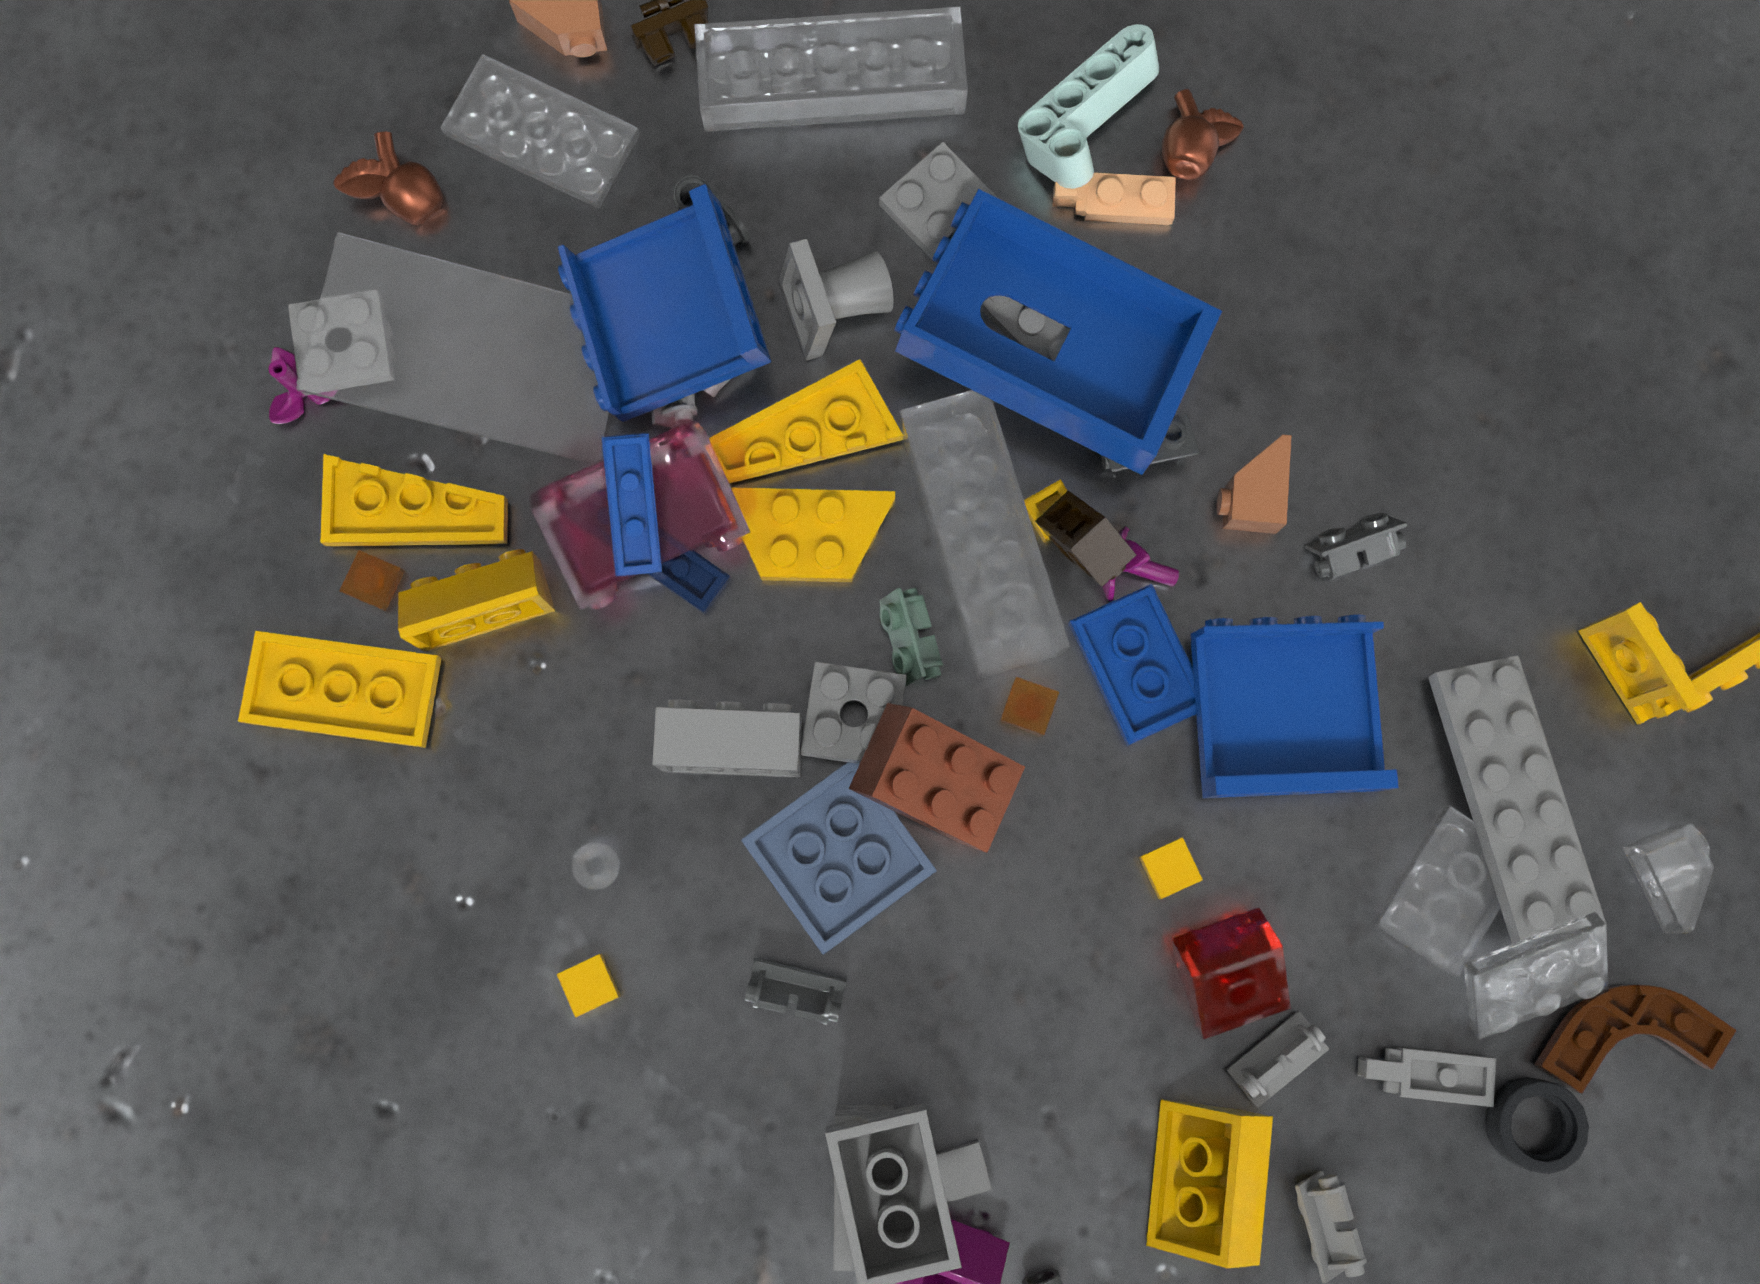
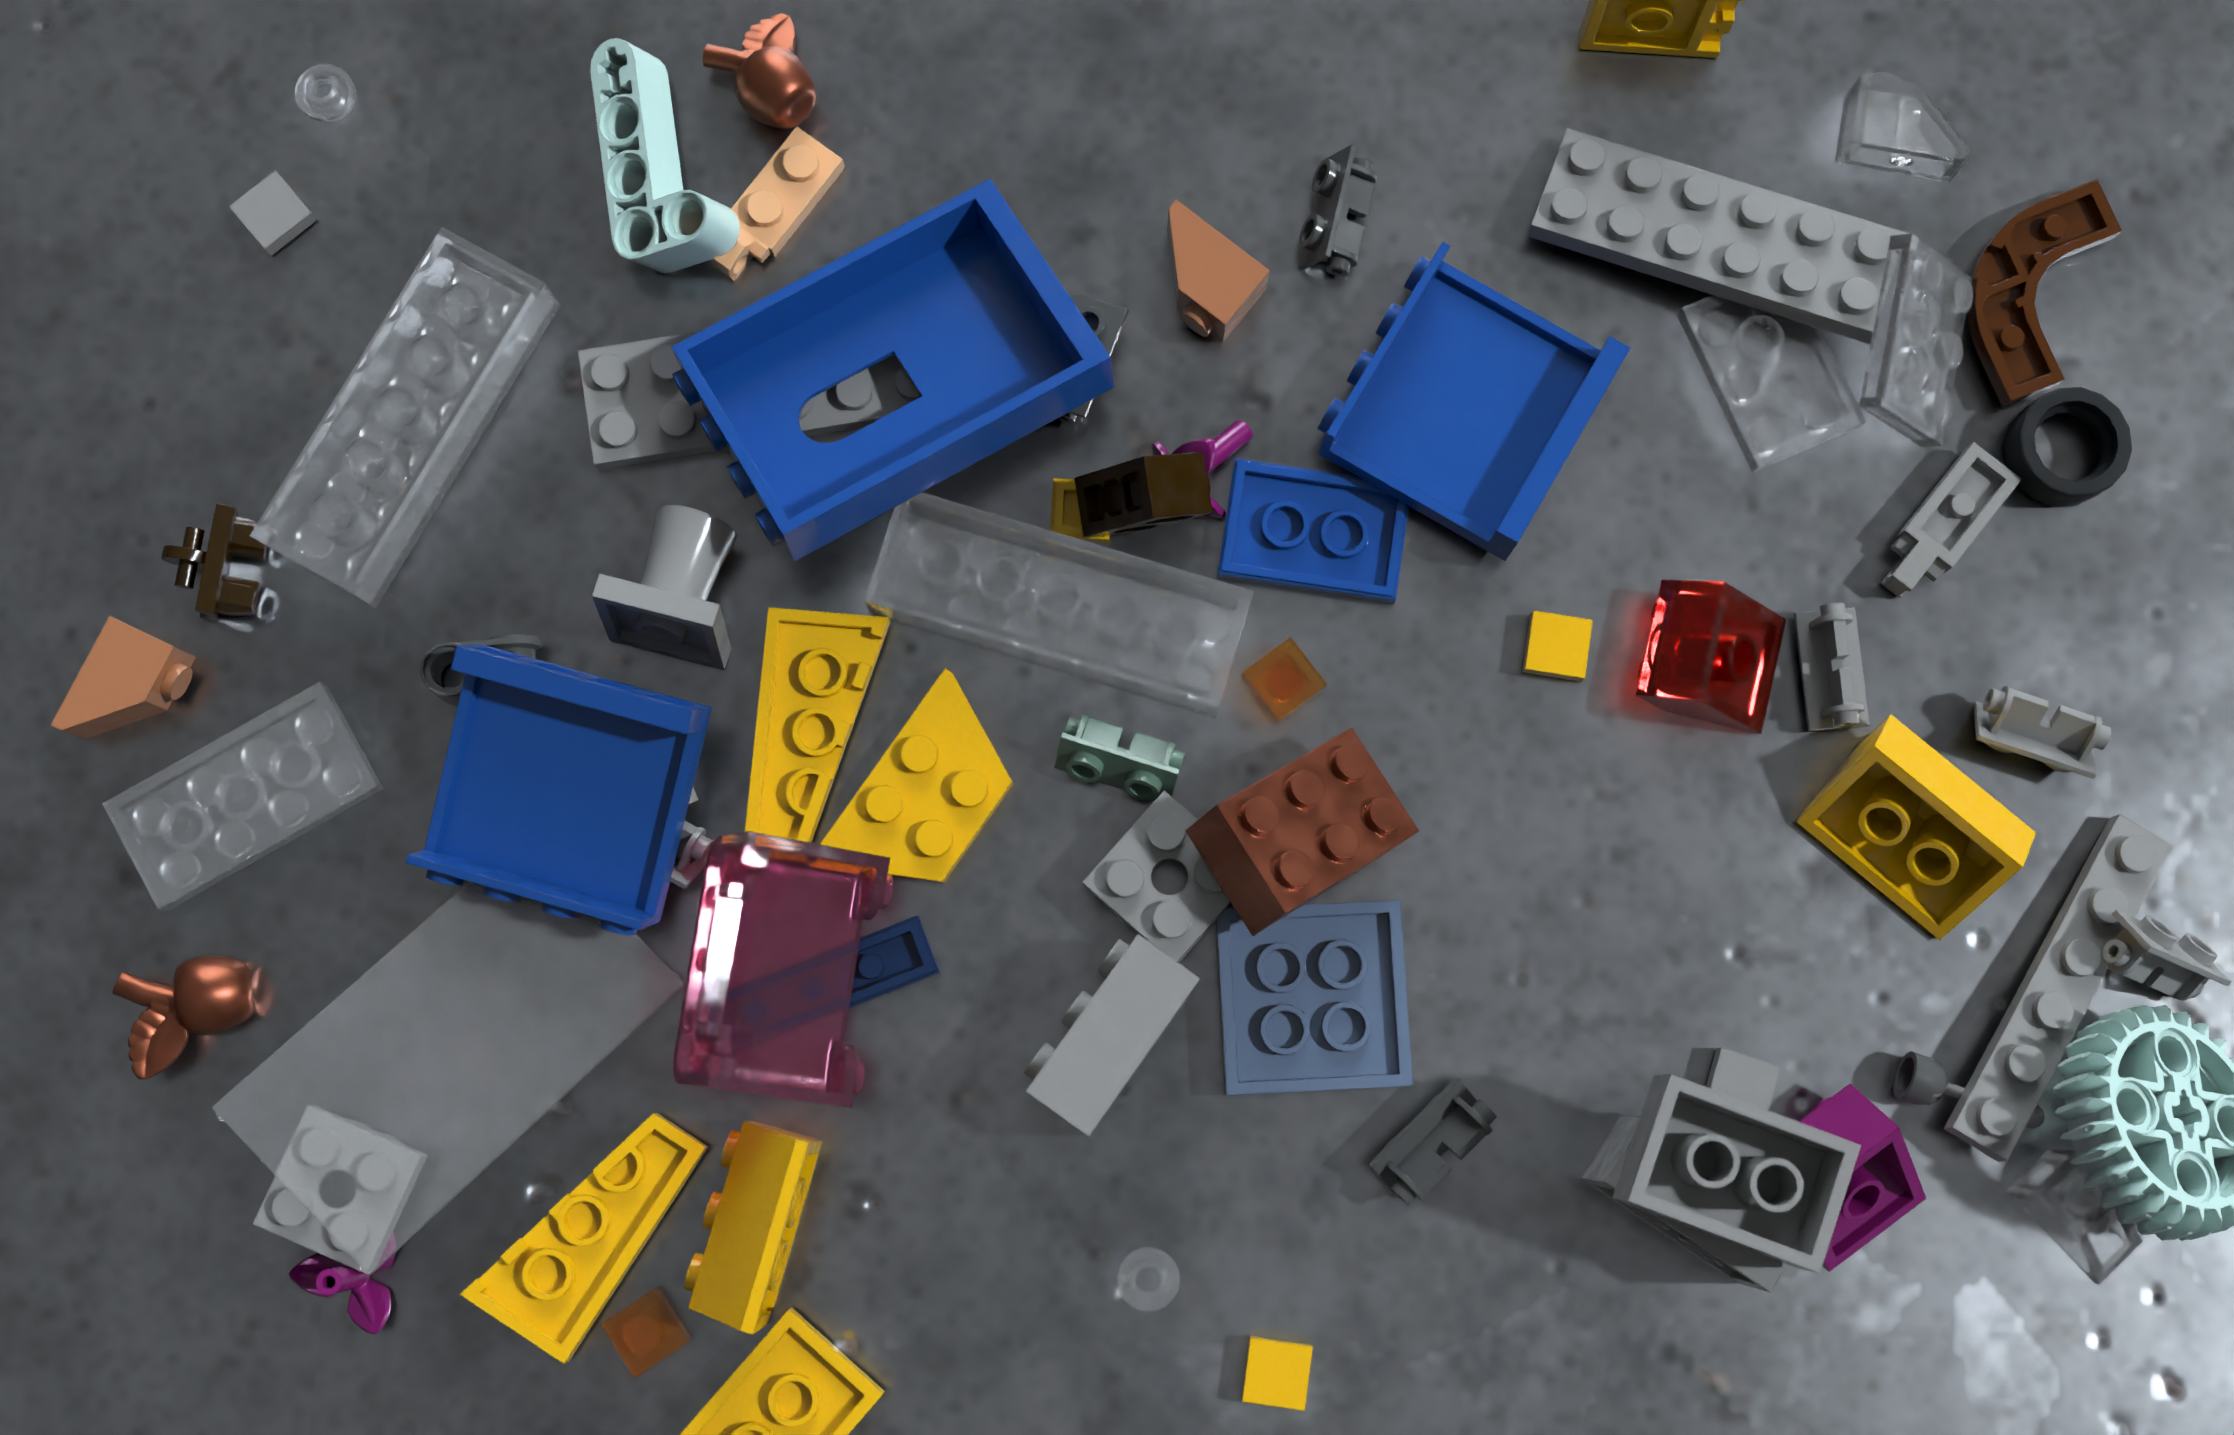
camera: 55 degrees left, 0 degrees up
blue tile [601,433,662,576] -> none

